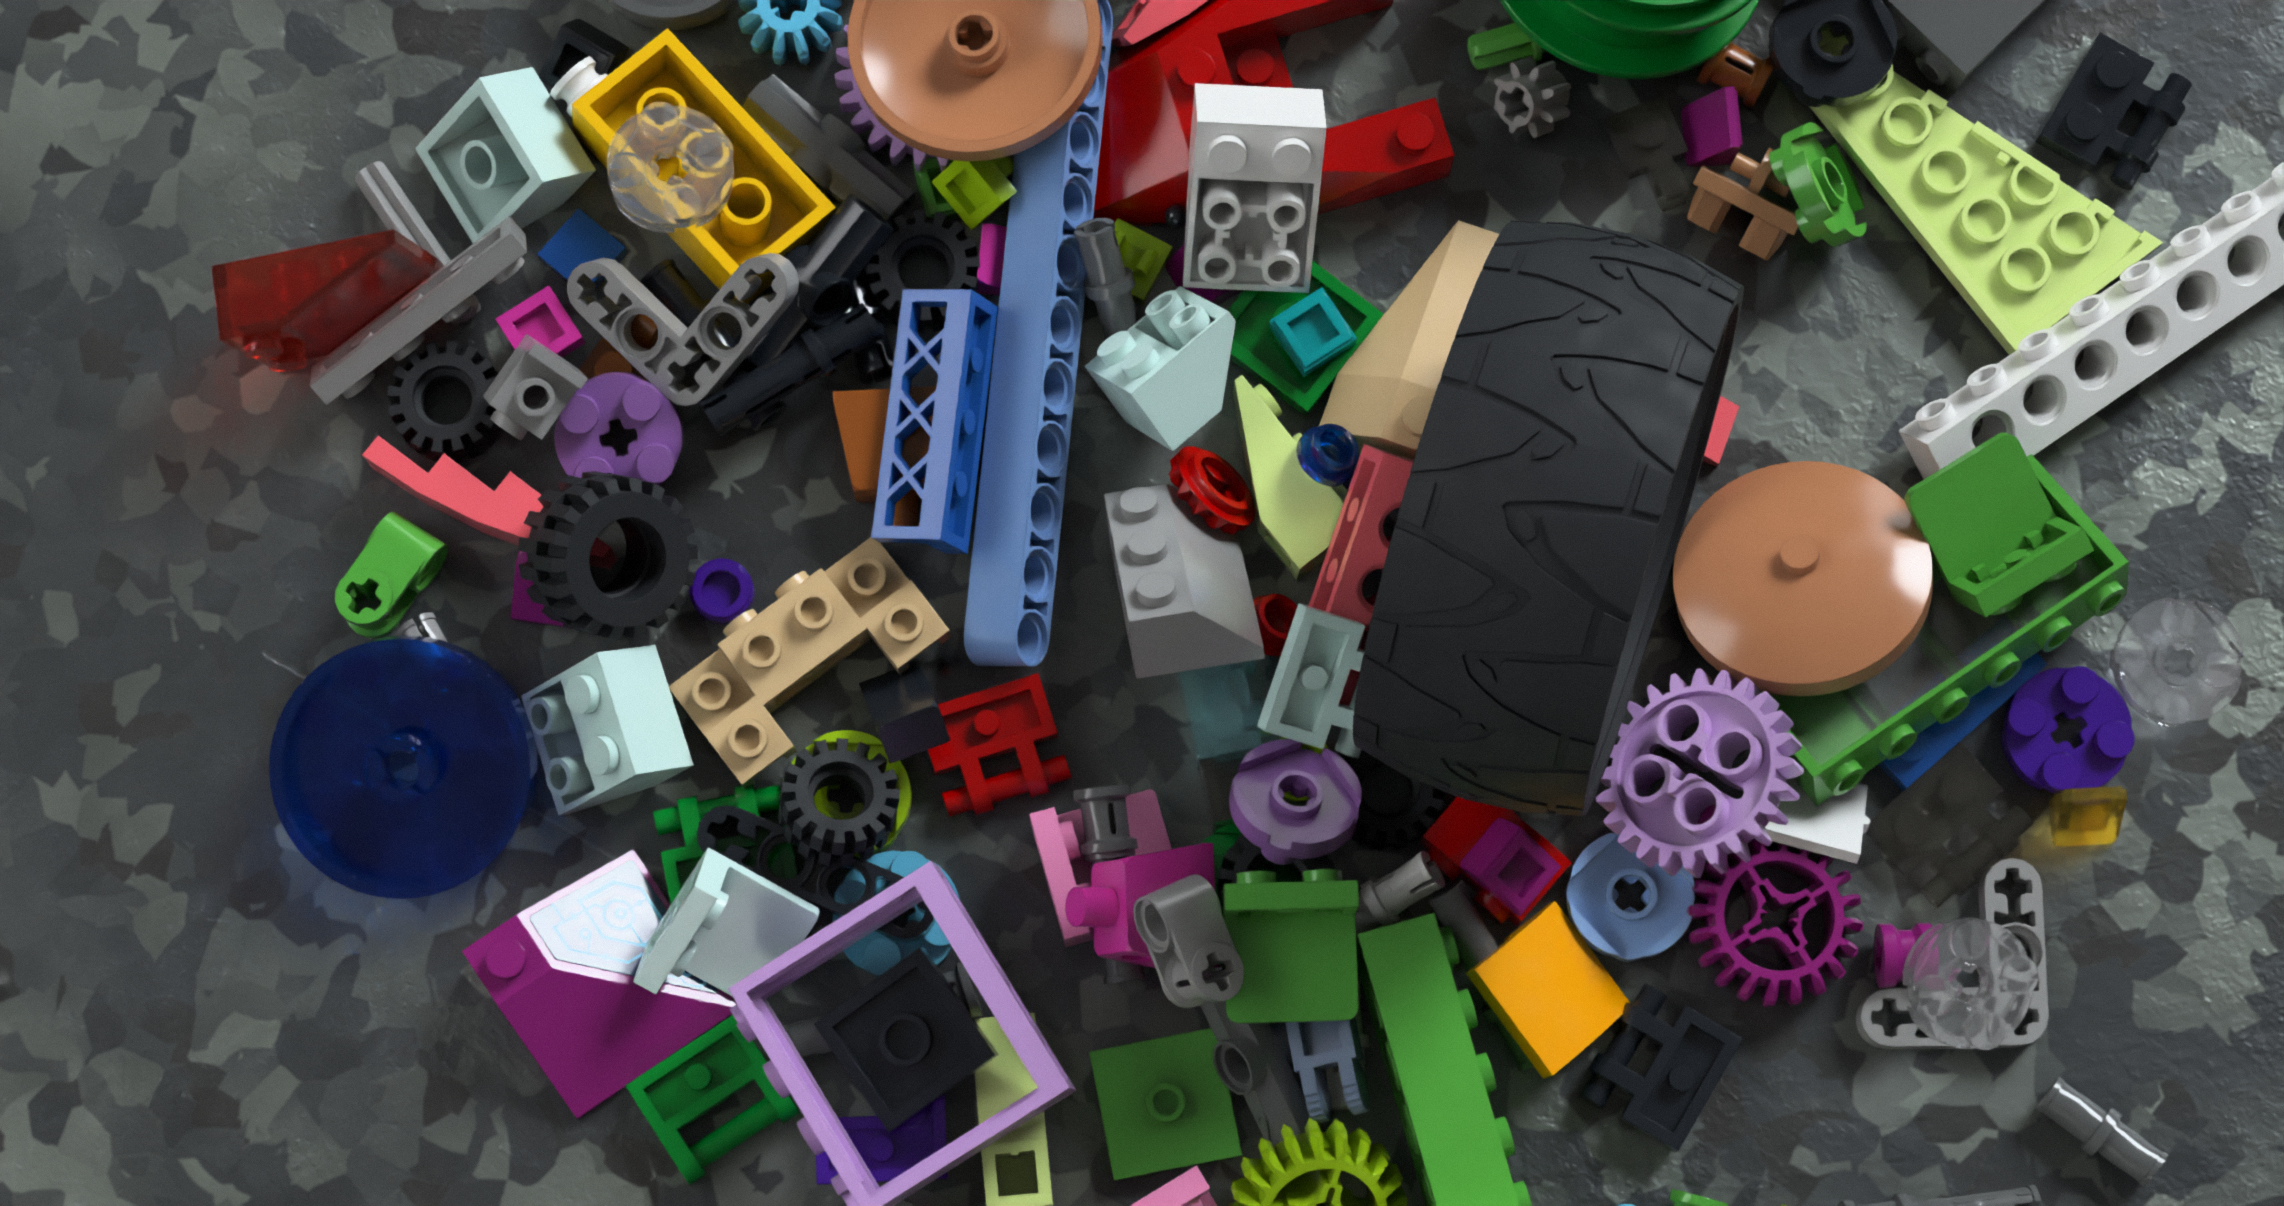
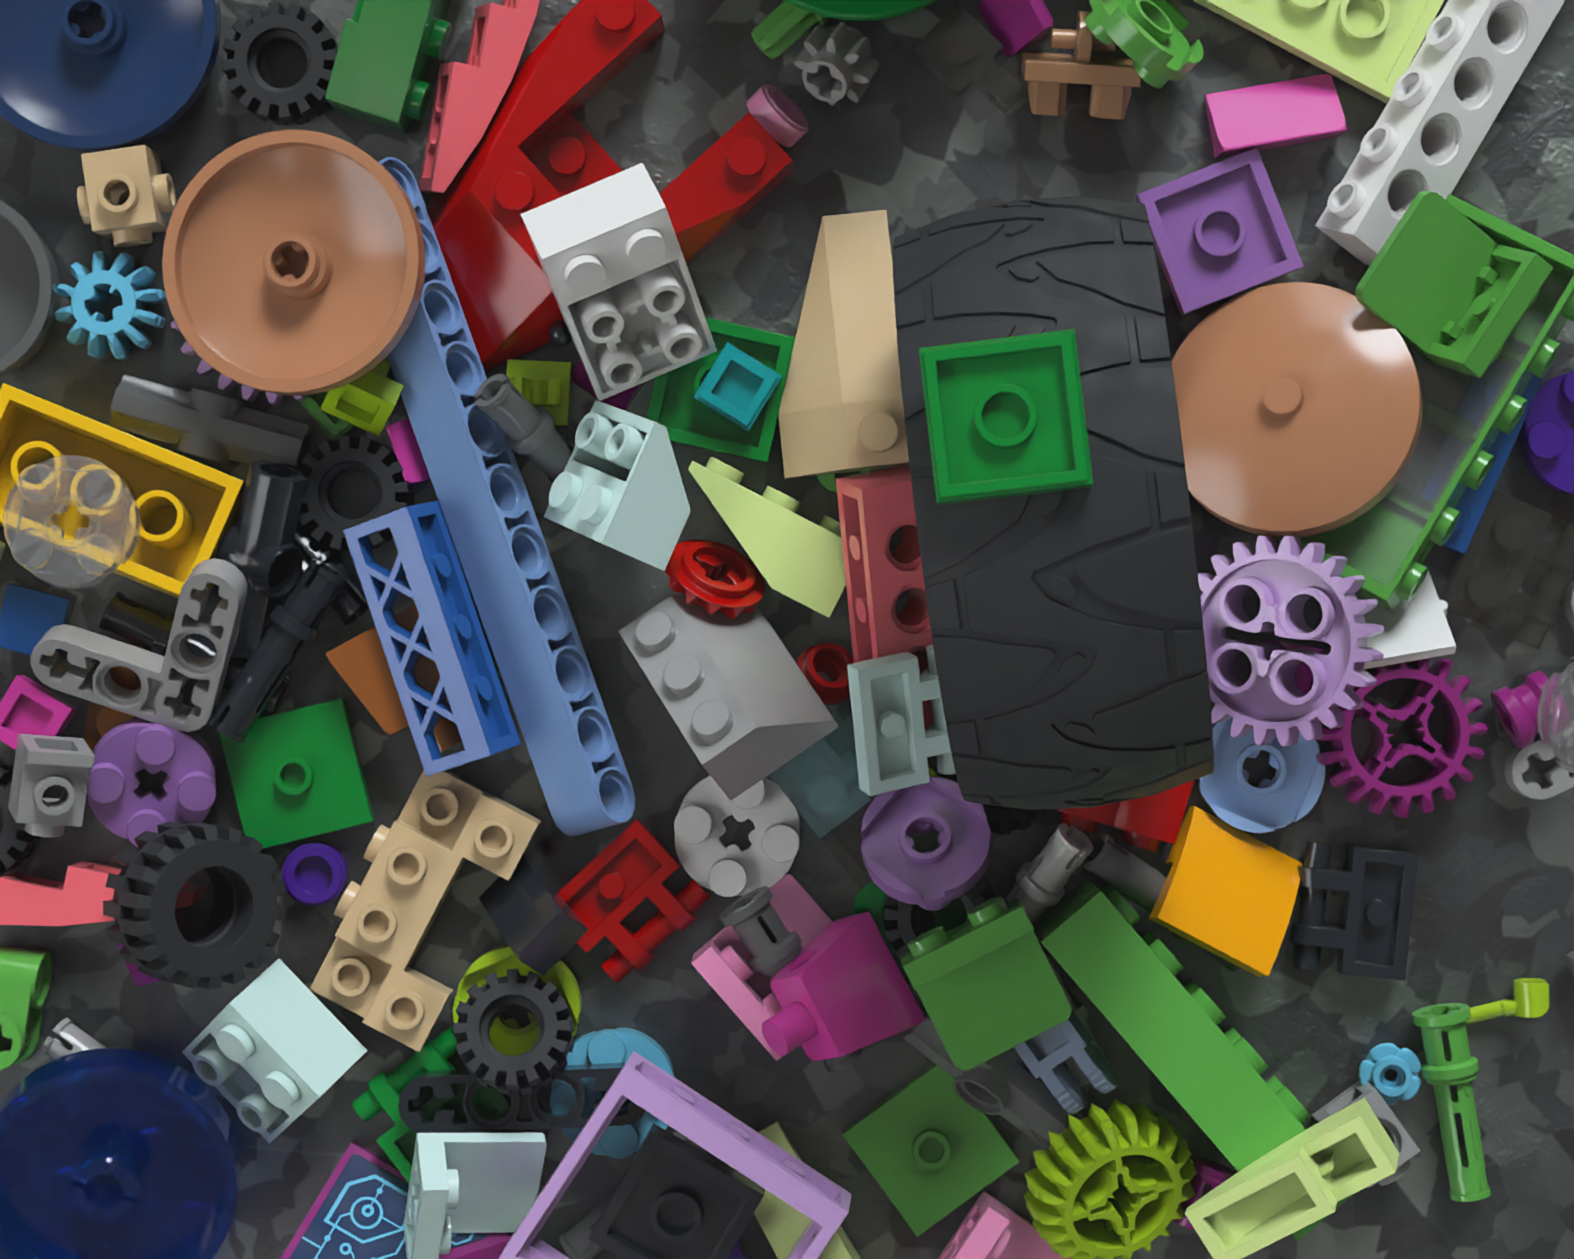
camera: 20 degrees left, 10 degrees up
light grey piece [1133,874,1244,1008] -> none
clear blue plate [1296,424,1359,486] -> none
magenta slope [1460,818,1561,916] -> none
none -> green plate [219,697,375,849]
none -> white plate [674,775,800,897]
none -> bright pink tile [747,84,809,147]
none -> green plate [919,329,1093,506]
none -> medium lavender plate [1135,147,1304,316]
none -> slope [1204,73,1347,159]

